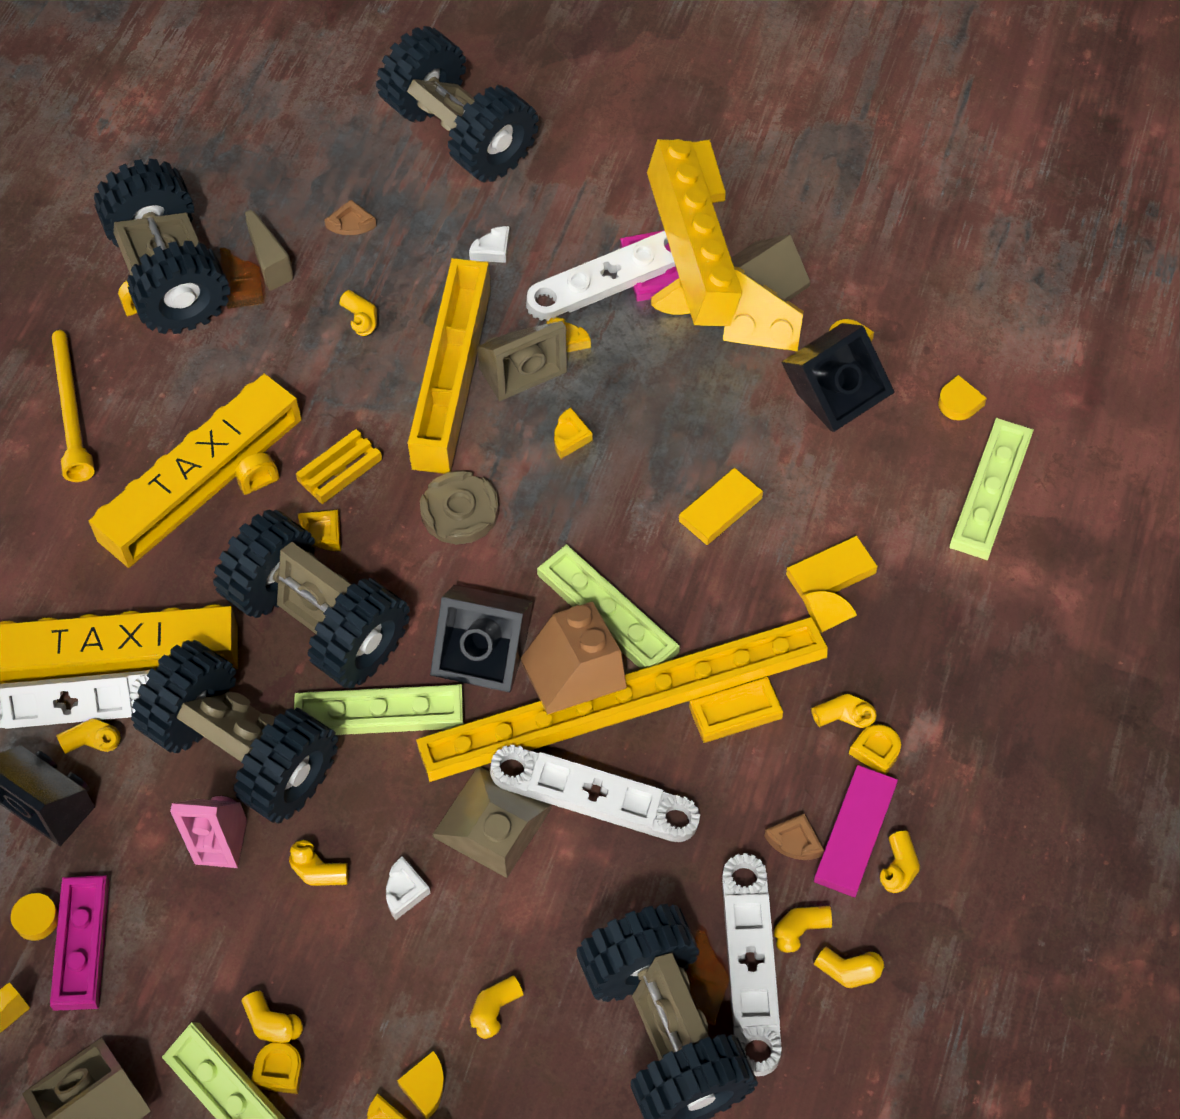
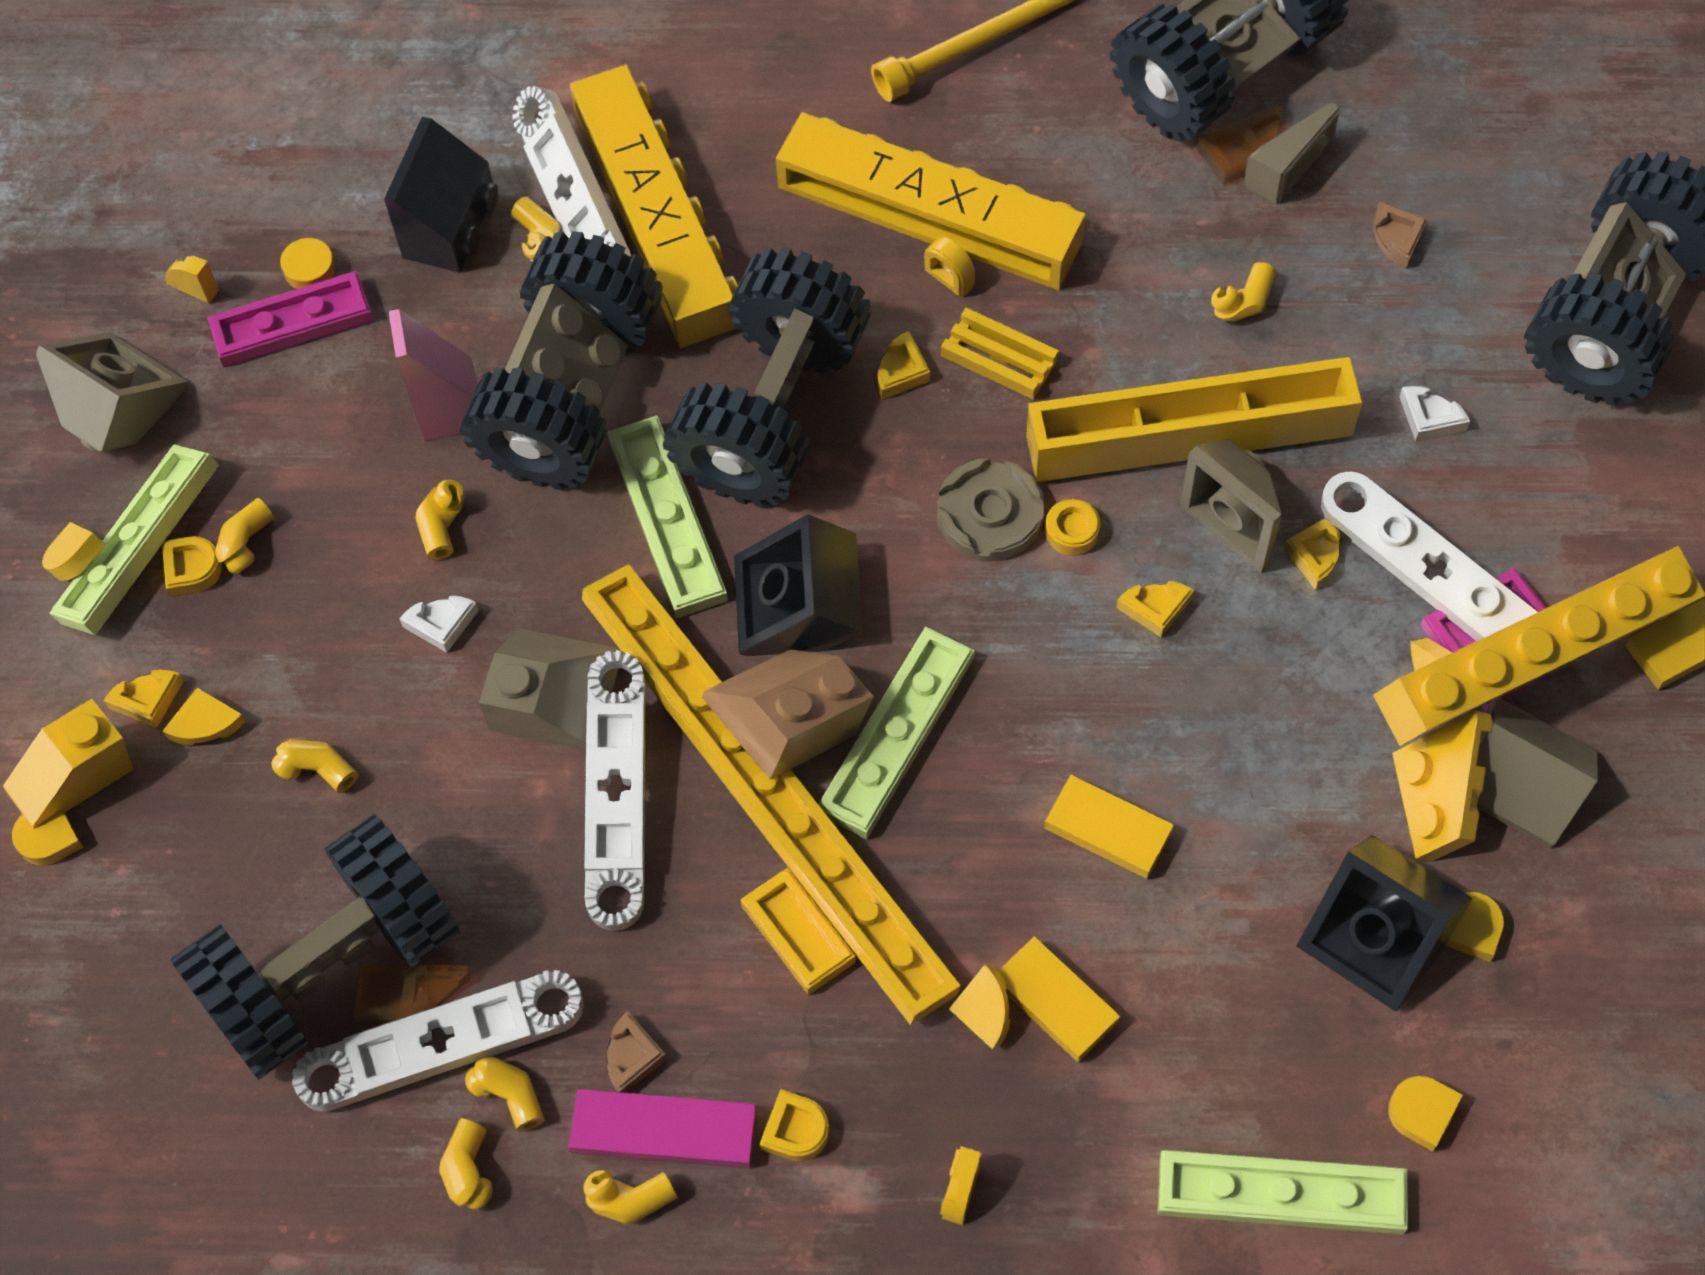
camera: 75 degrees right, 5 degrees up
yellow arm [811,694,877,728] -> none
none -> yellow tile [940,1146,981,1225]
none -> yellow tile [1045,499,1101,556]

